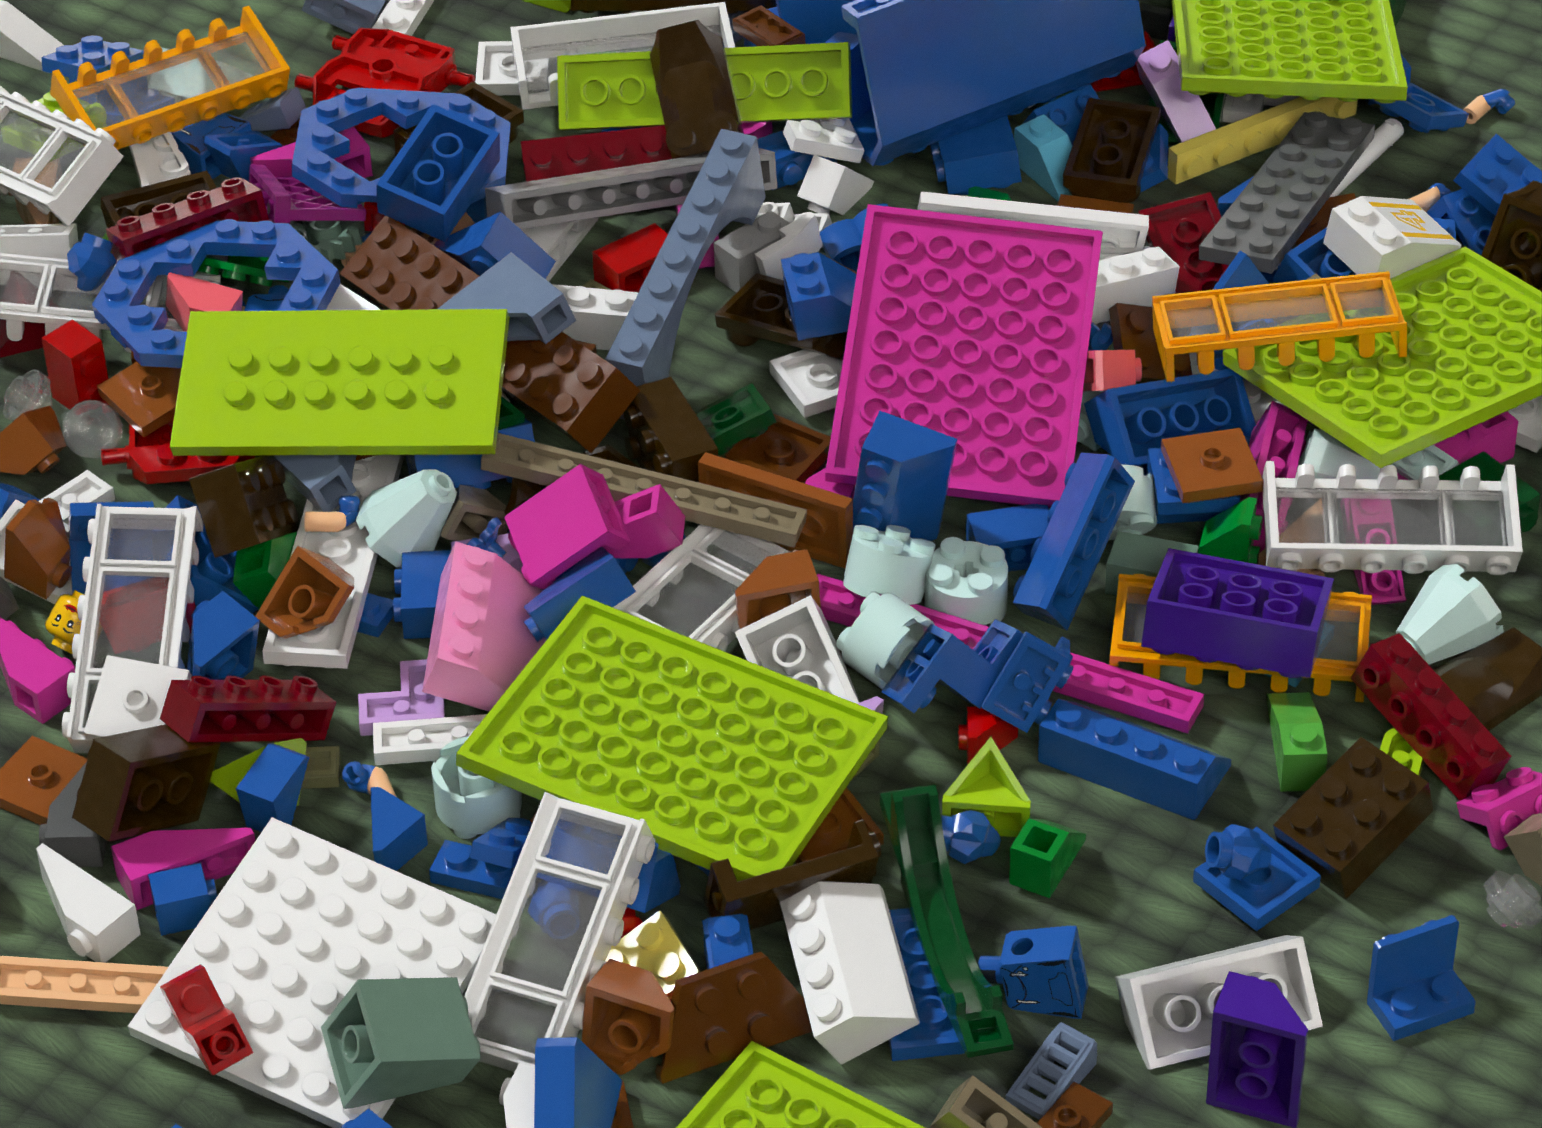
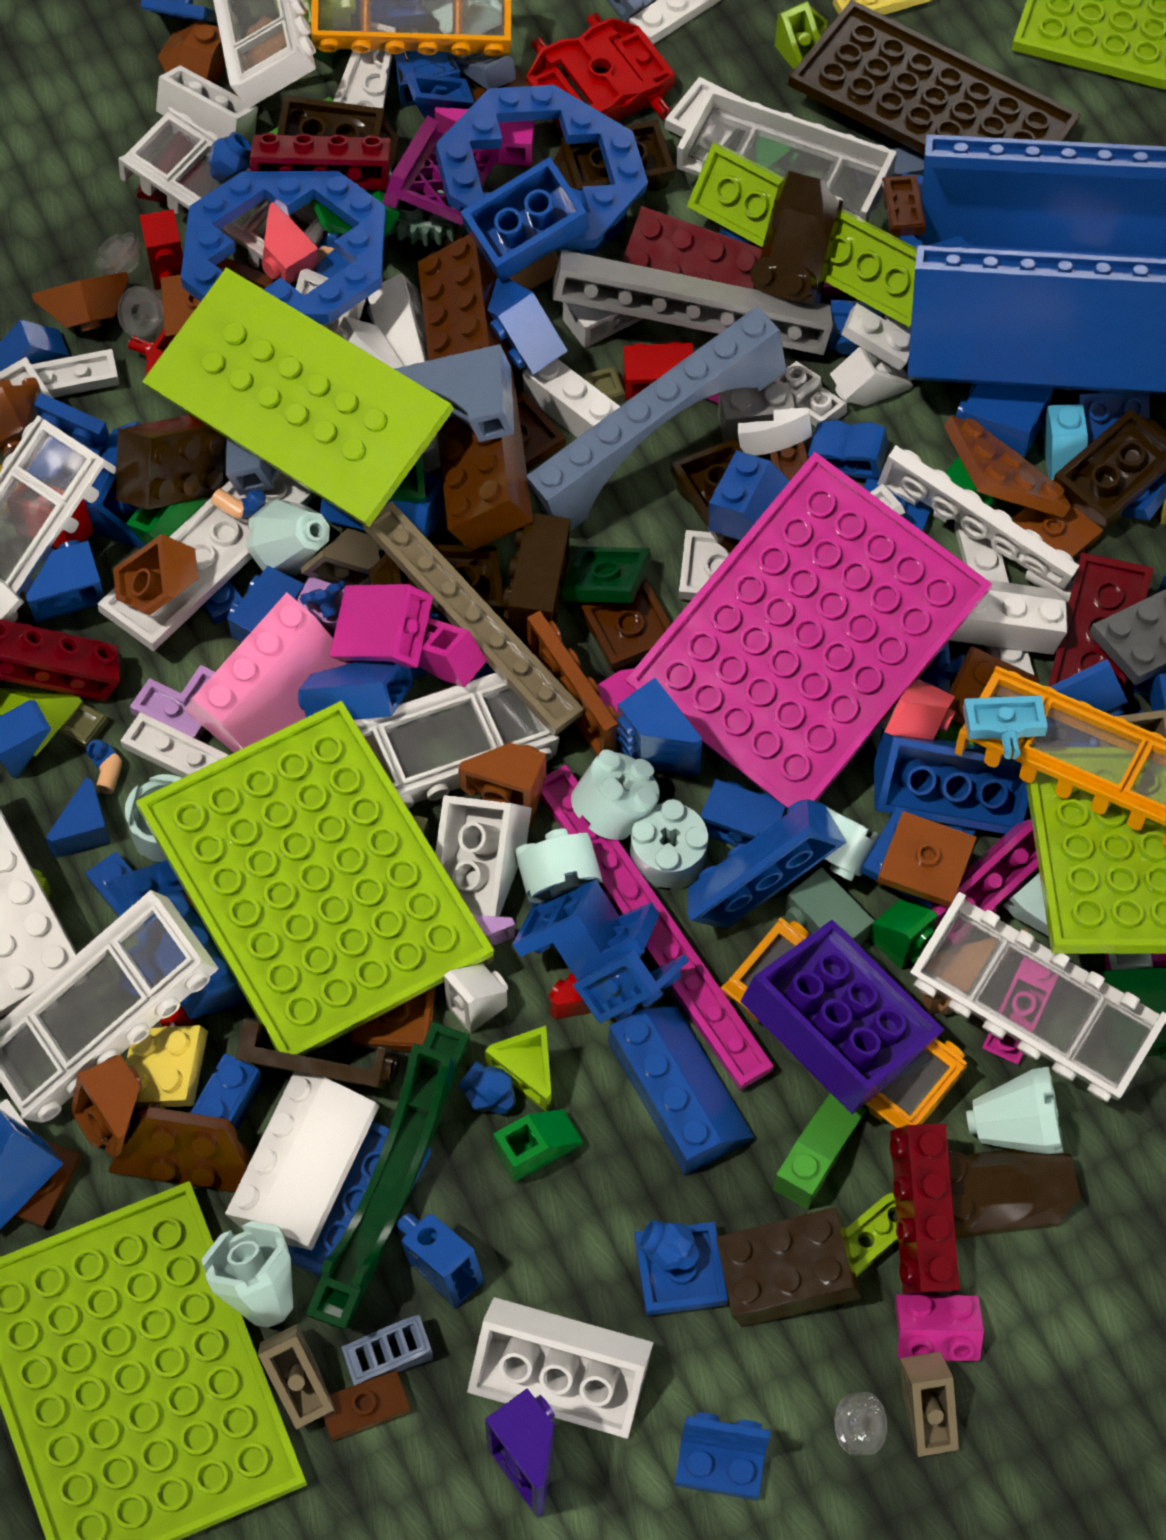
camera: 30 degrees right, 20 degrees up
none -> light aqua cone [201,1221,293,1328]
none -> white slope [444,963,508,1034]
none -> dark orange plate [943,416,1071,518]
none -> medium azure plate [963,695,1048,759]

